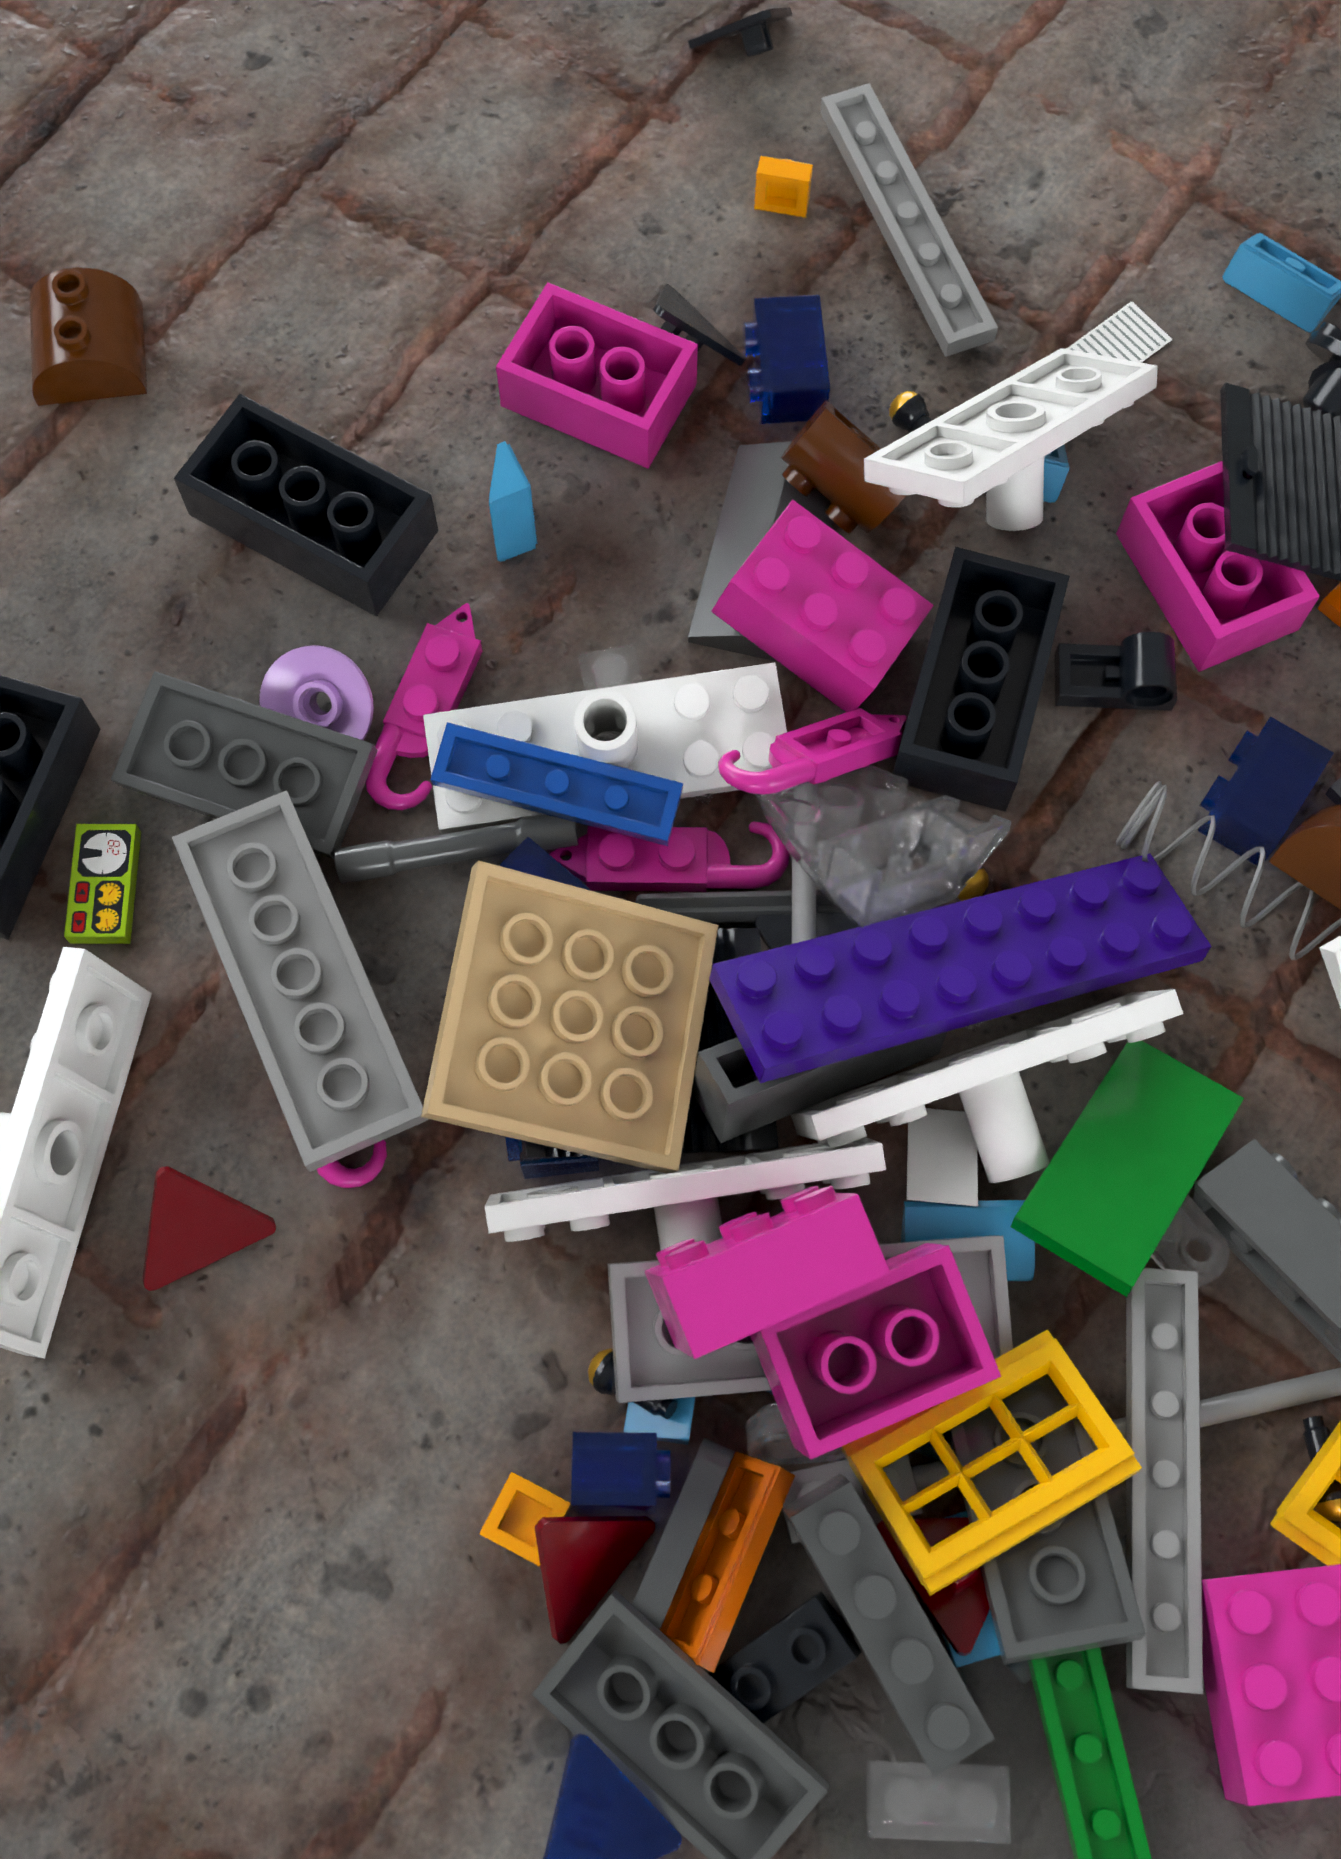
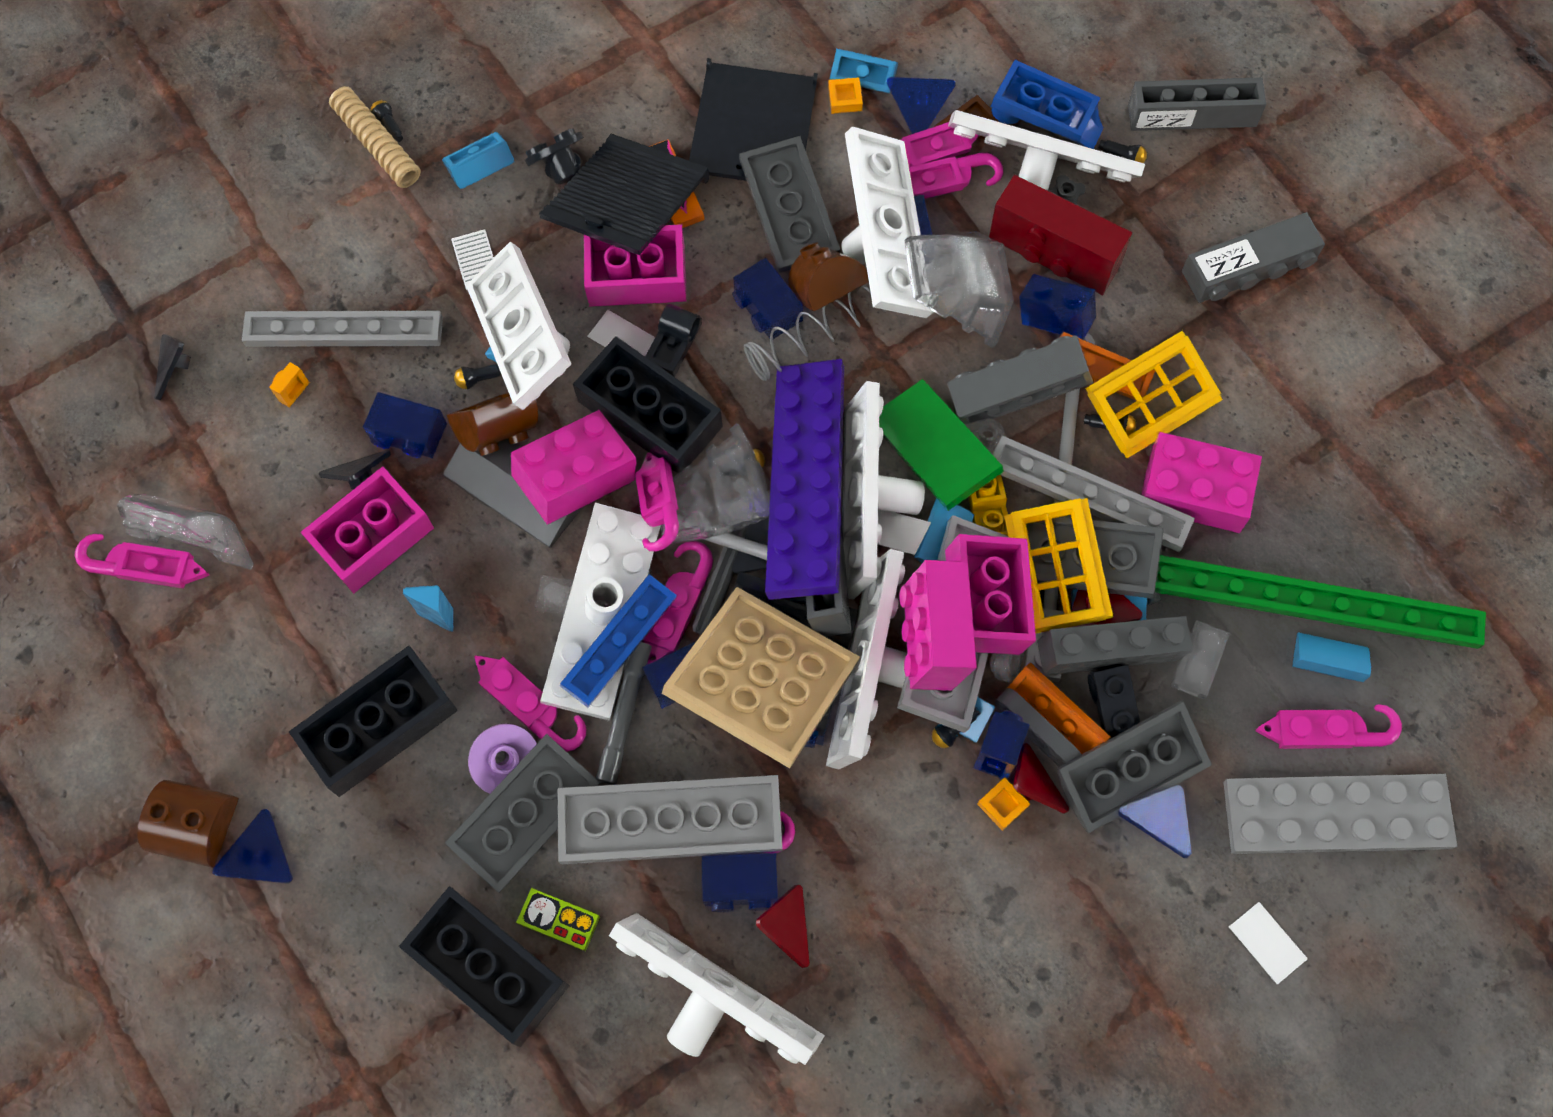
camera: 65 degrees left, 0 degrees up
none -> dark pink plate [75,534,209,589]
none -> clear wedge [117,494,254,570]
none -> clear blue piece [212,809,293,884]
none -> tan piece [329,86,421,188]
none -> black piece [370,100,403,142]
none -> white sticker [587,310,655,356]
none -> clear blue brick [702,853,778,912]
none -> yellow slope [969,475,1008,536]

